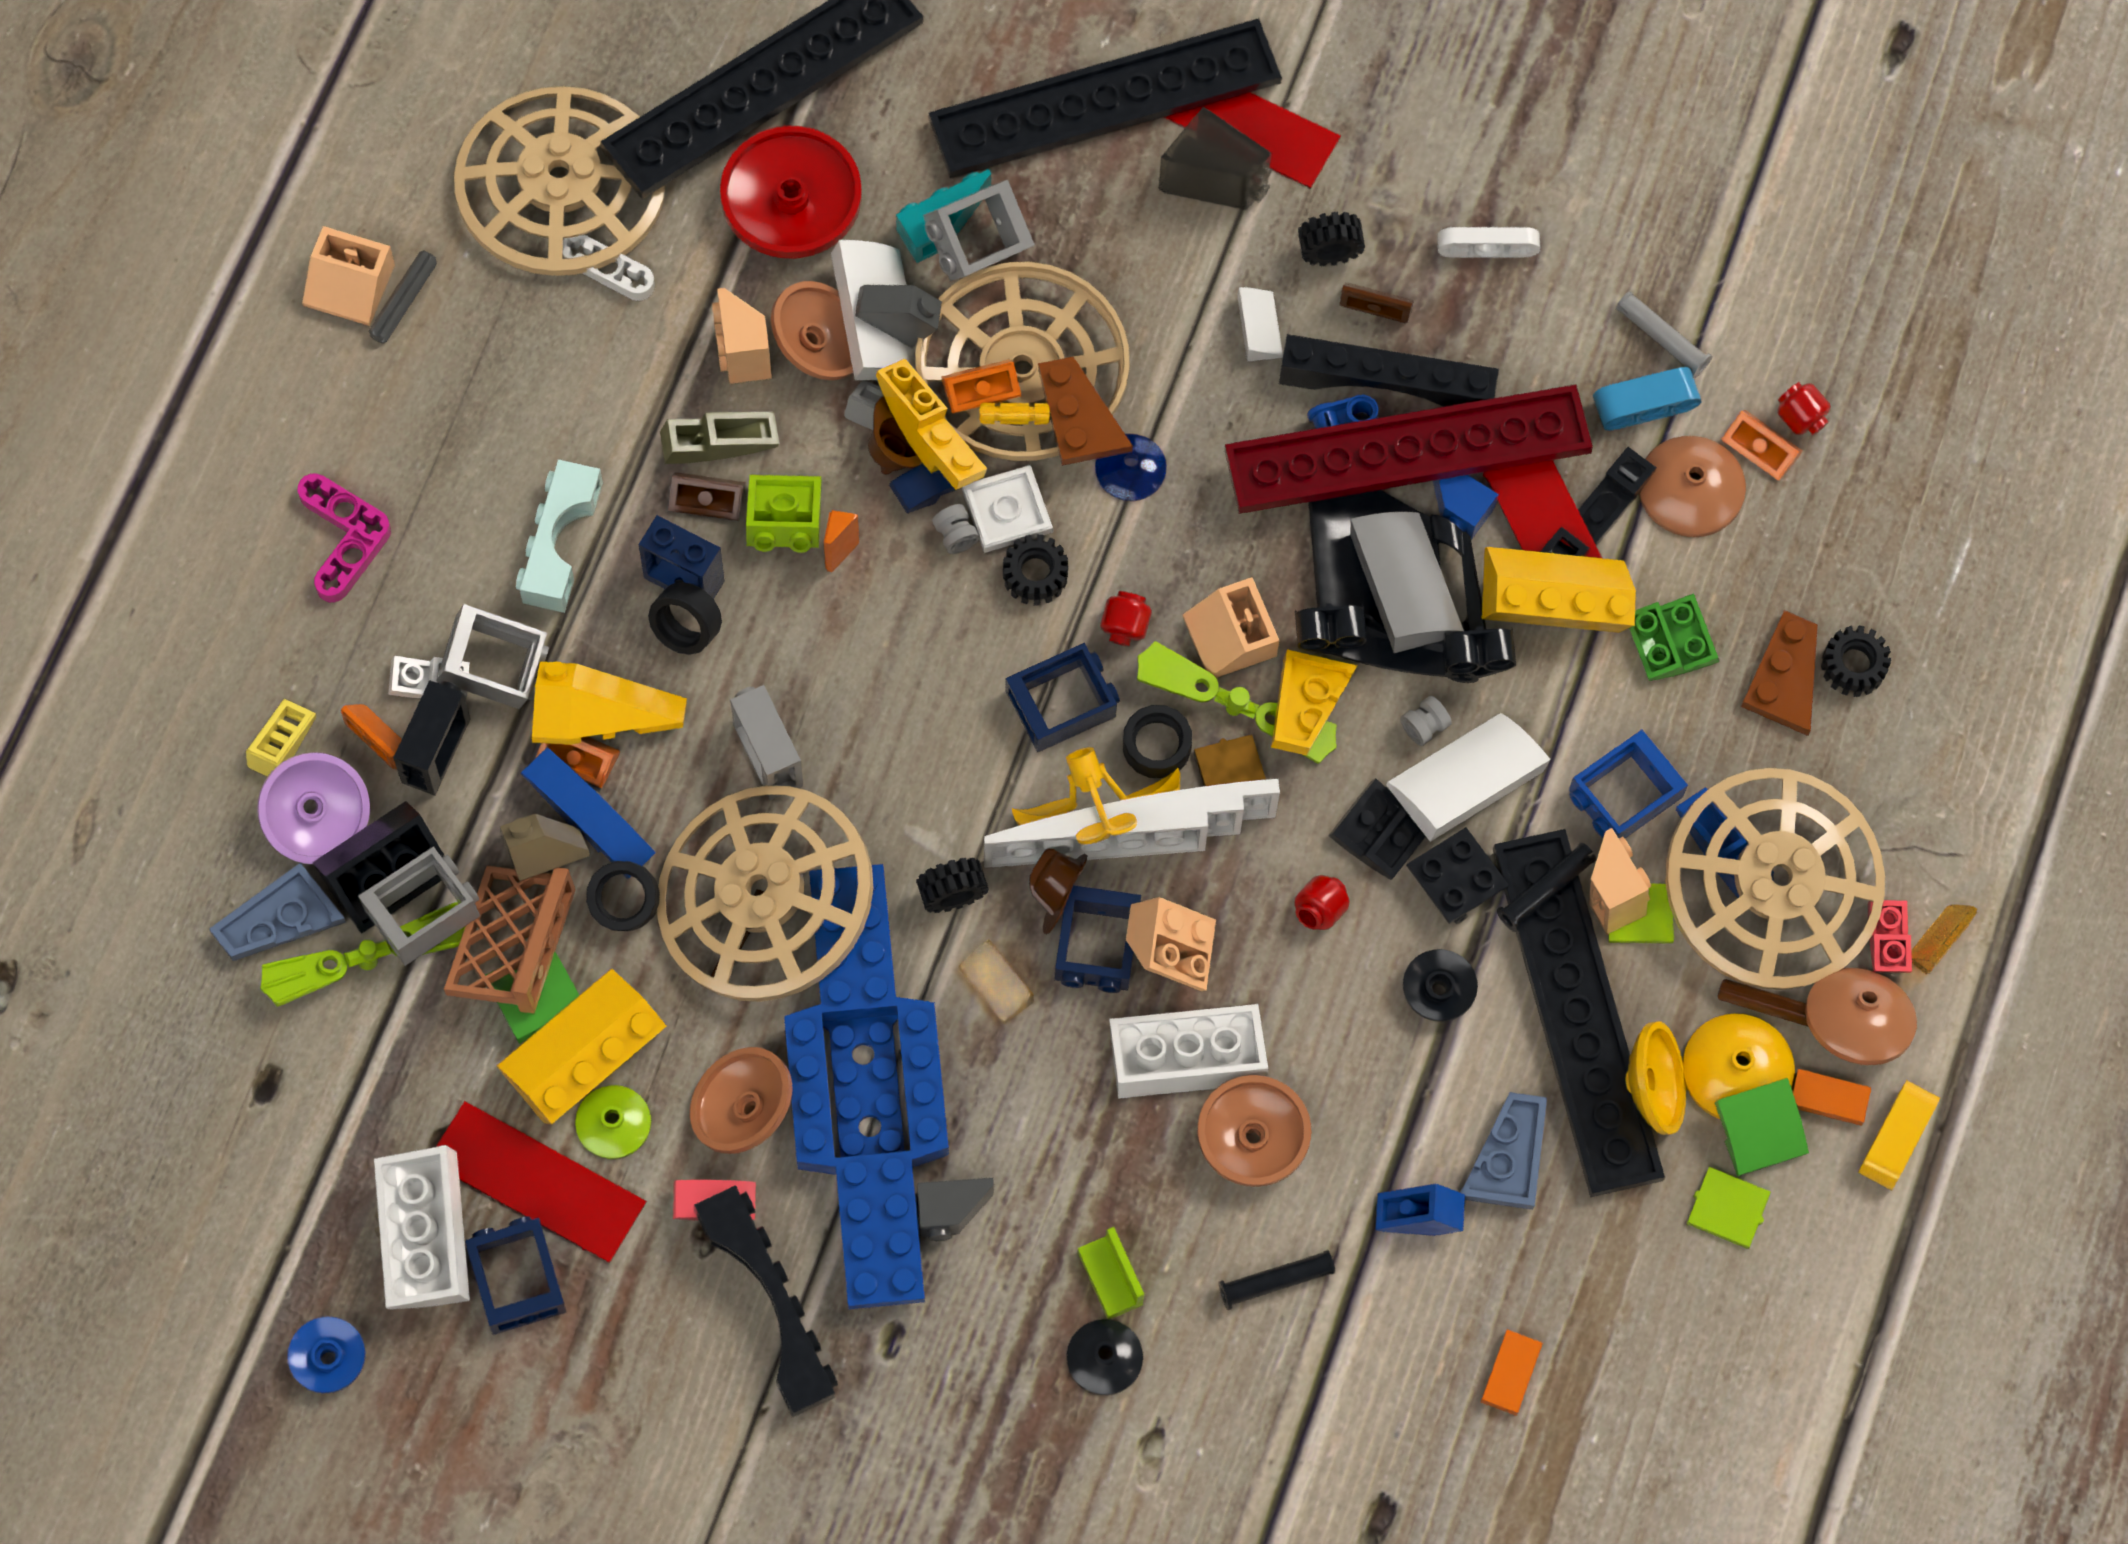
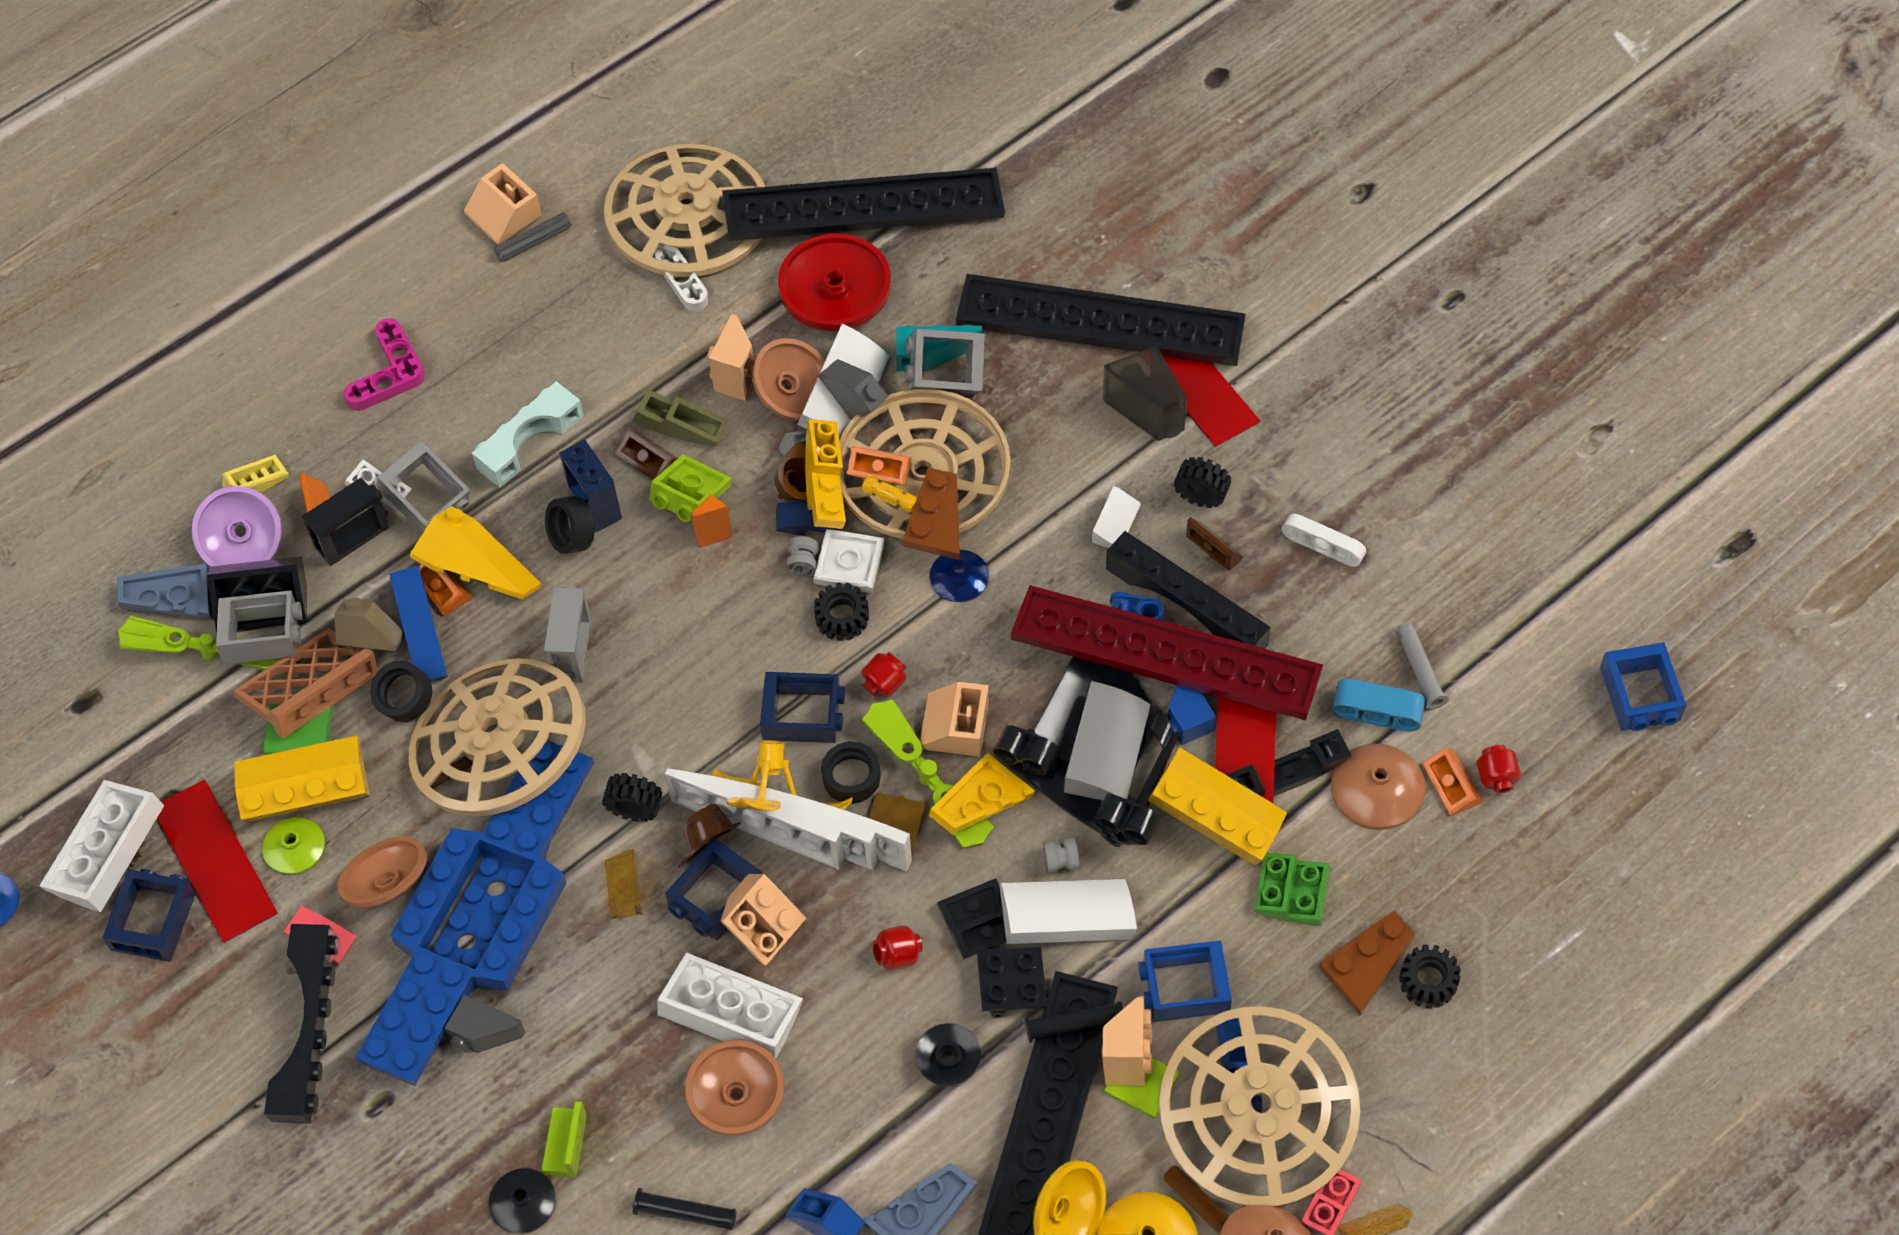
camera: 35 degrees right, 10 degrees down
none -> blue window [1600,642,1687,731]

